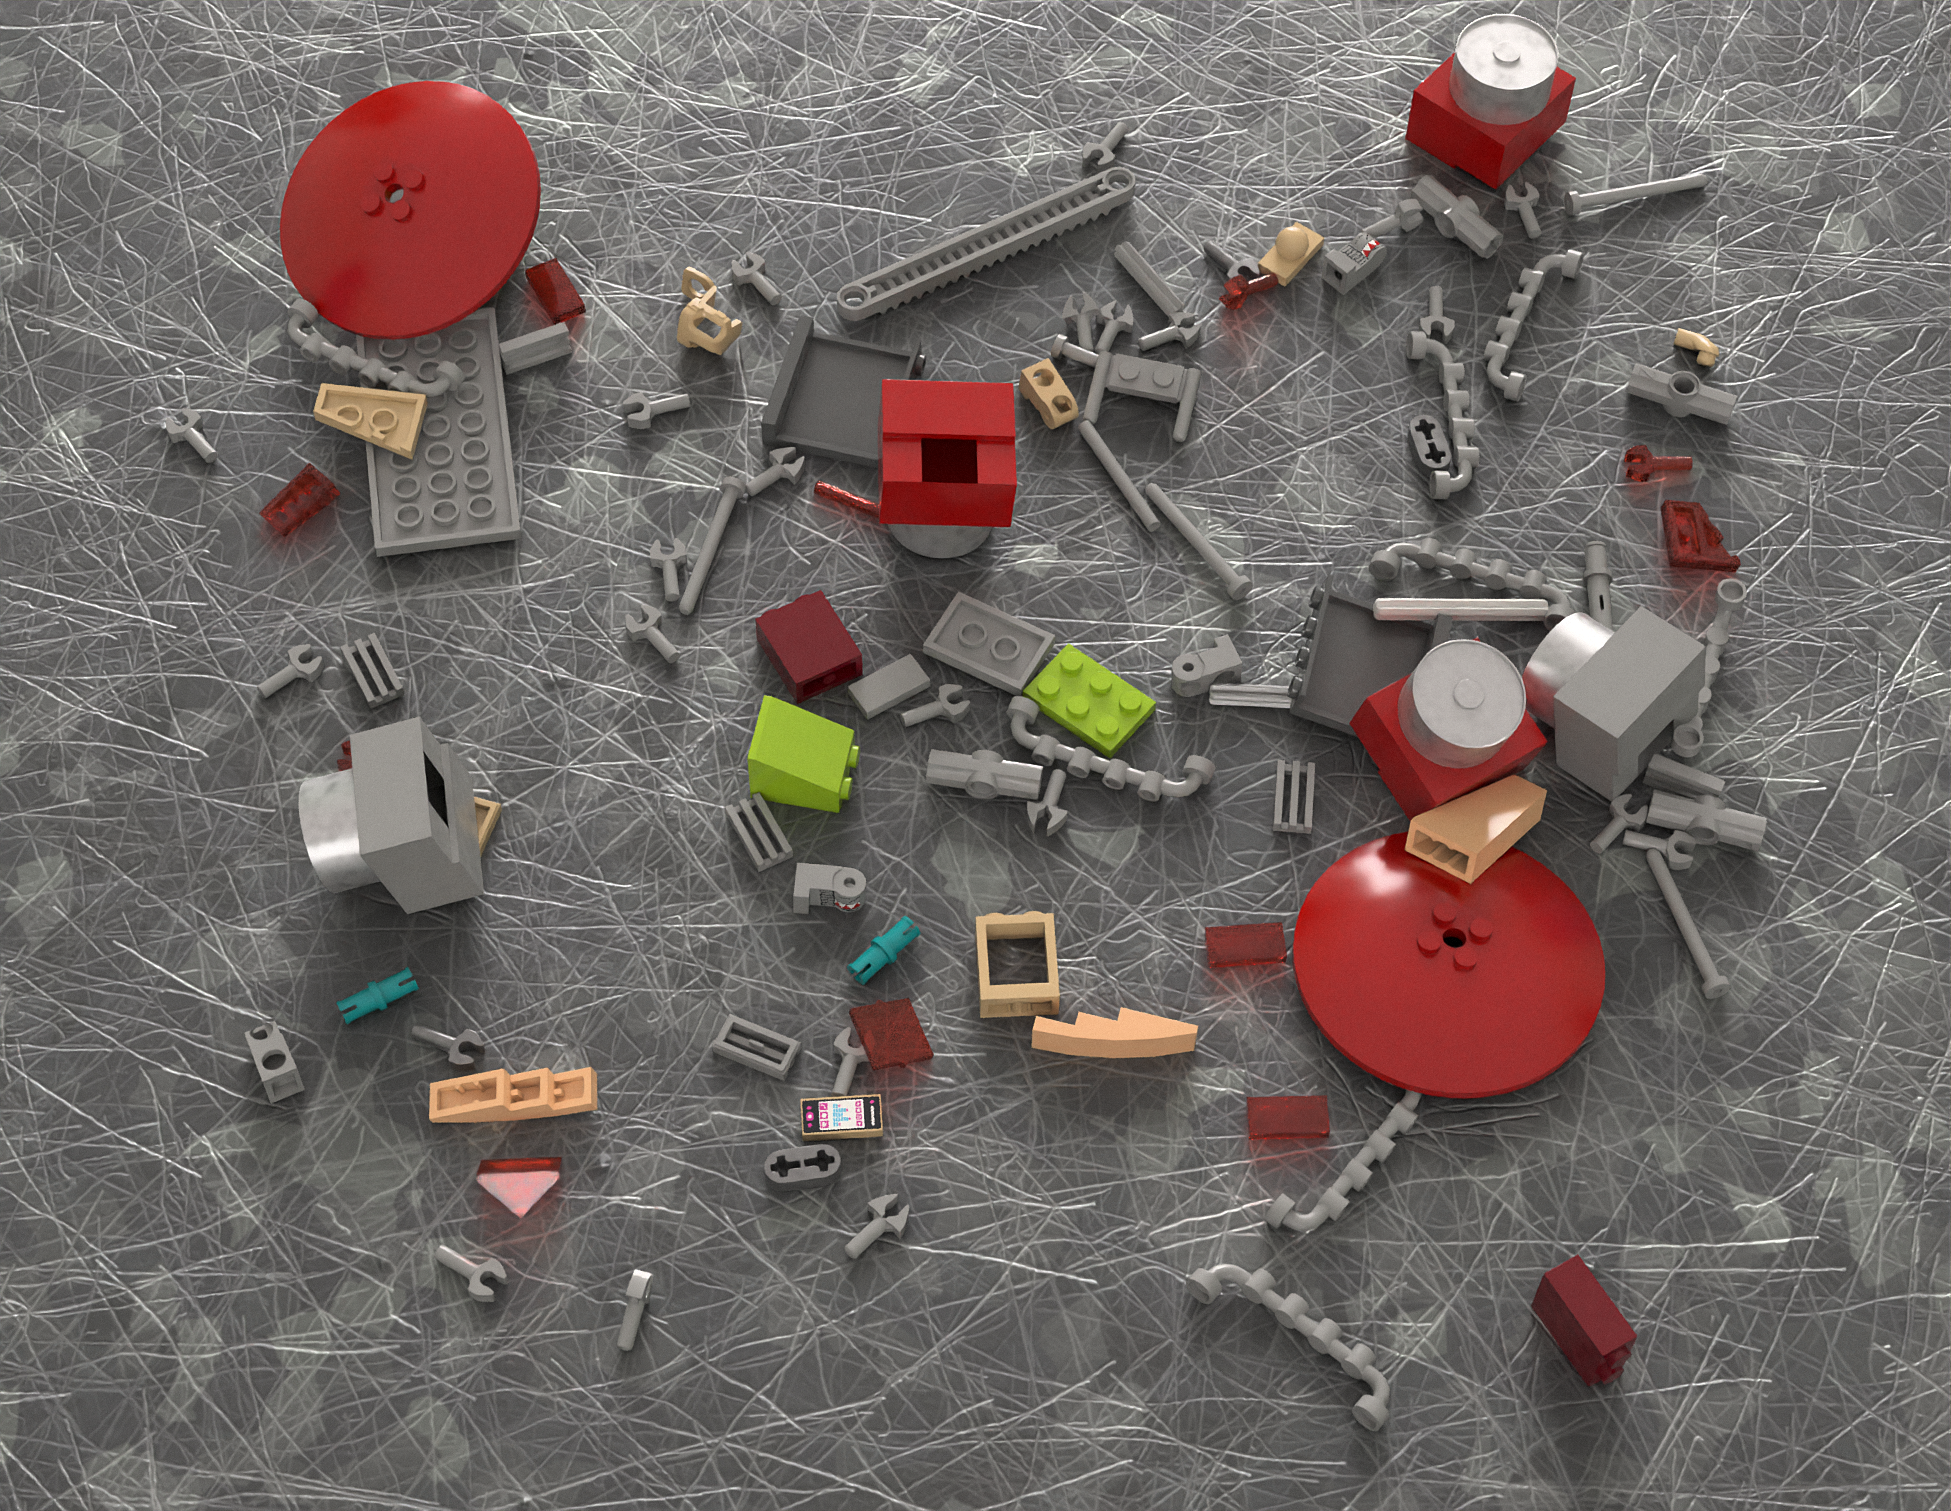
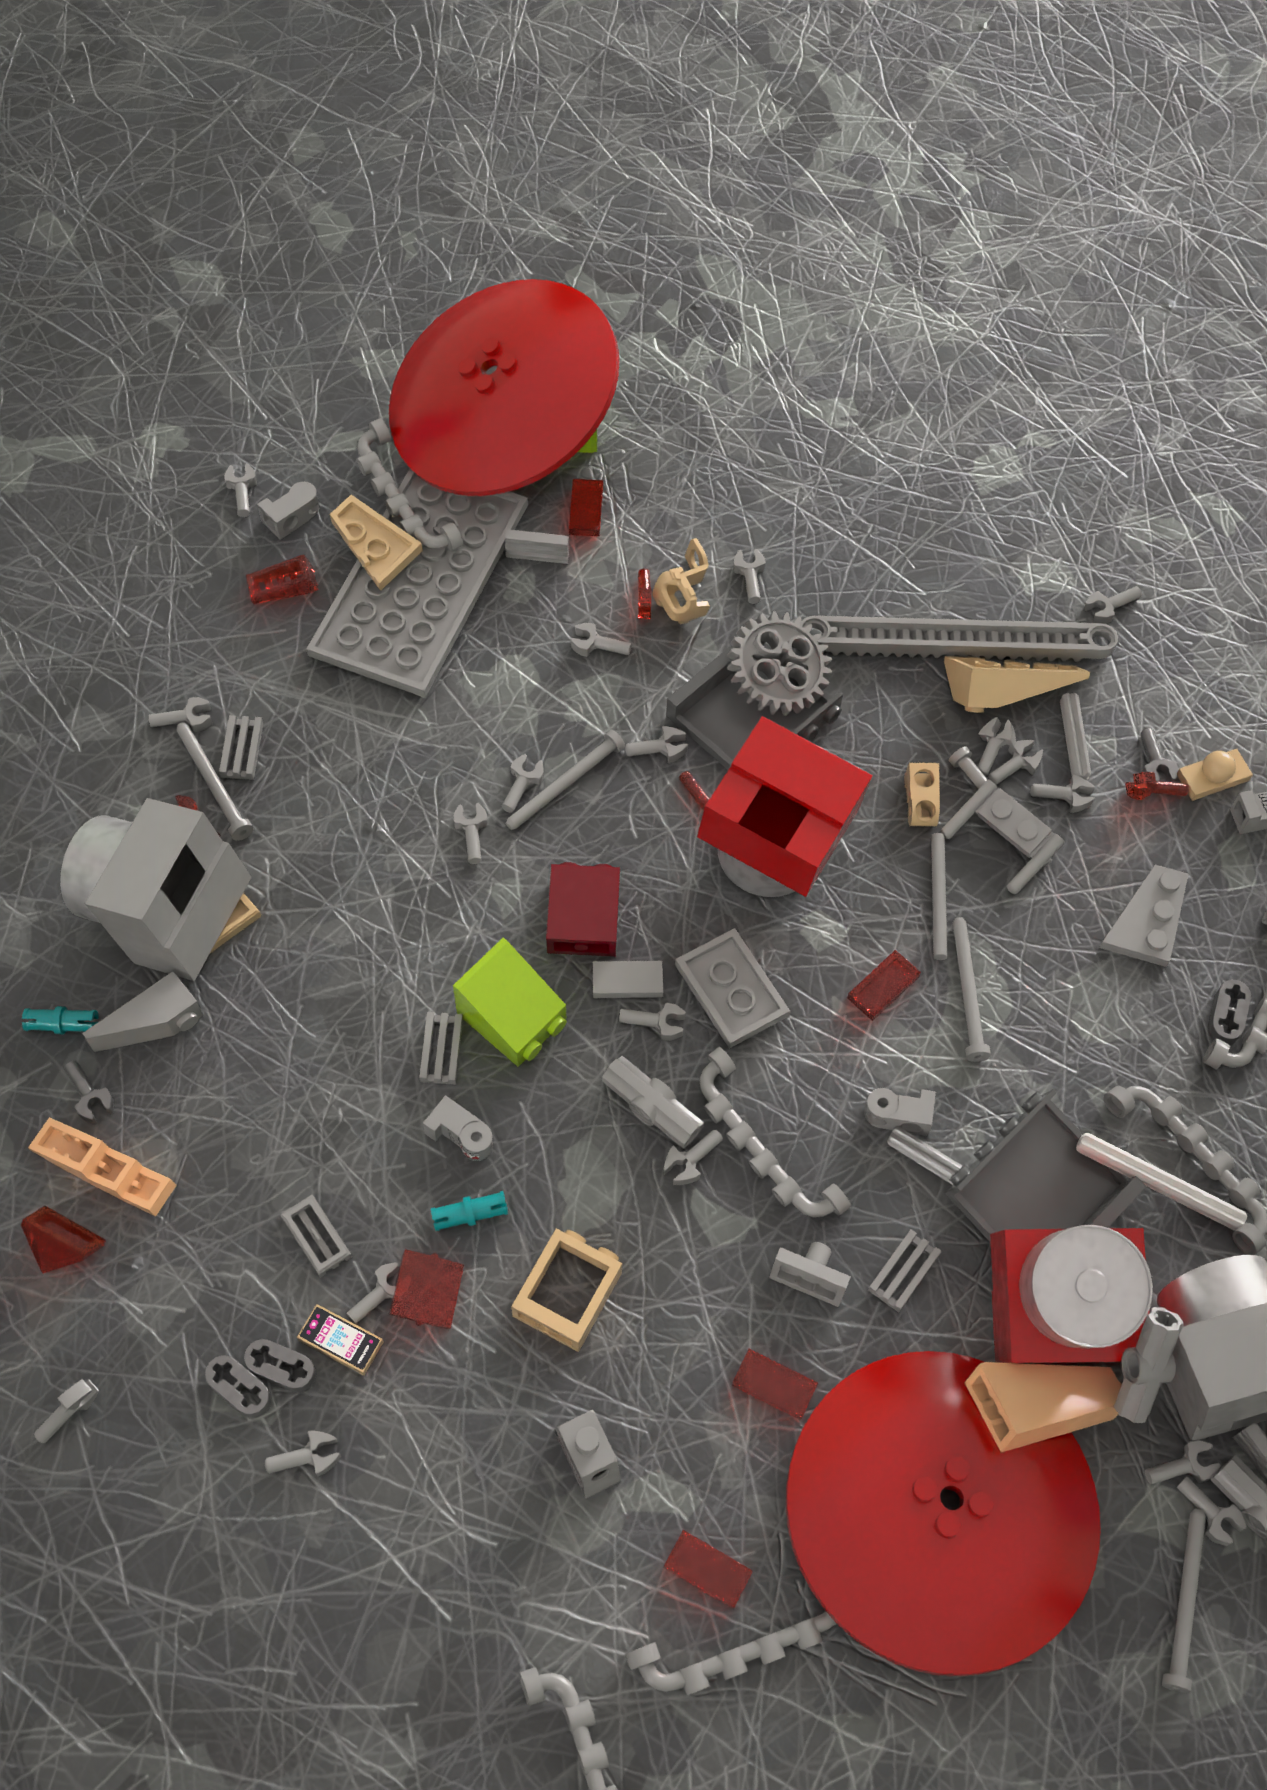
camera: 30 degrees right, 5 degrees up
lime plate [1022,643,1156,758] -> none
light nougat slope [1031,1007,1198,1058] -> none
none -> light grey slope [82,971,203,1052]
none -> light grey bar [177,722,254,841]
none -> flat silver beam [205,1355,271,1418]
none -> light grey leg [257,481,320,540]
none -> light grey torso [554,1410,621,1499]
none -> clear red bar [638,568,652,619]
none -> light grey gear [727,611,832,716]
none -> light grey tile [769,1242,851,1307]
none -> clear red tile [847,949,921,1021]
none -> tan wedge [944,656,1090,713]
none -> light grey wing [1099,865,1188,967]
none -> light grey piece [1114,1307,1184,1423]

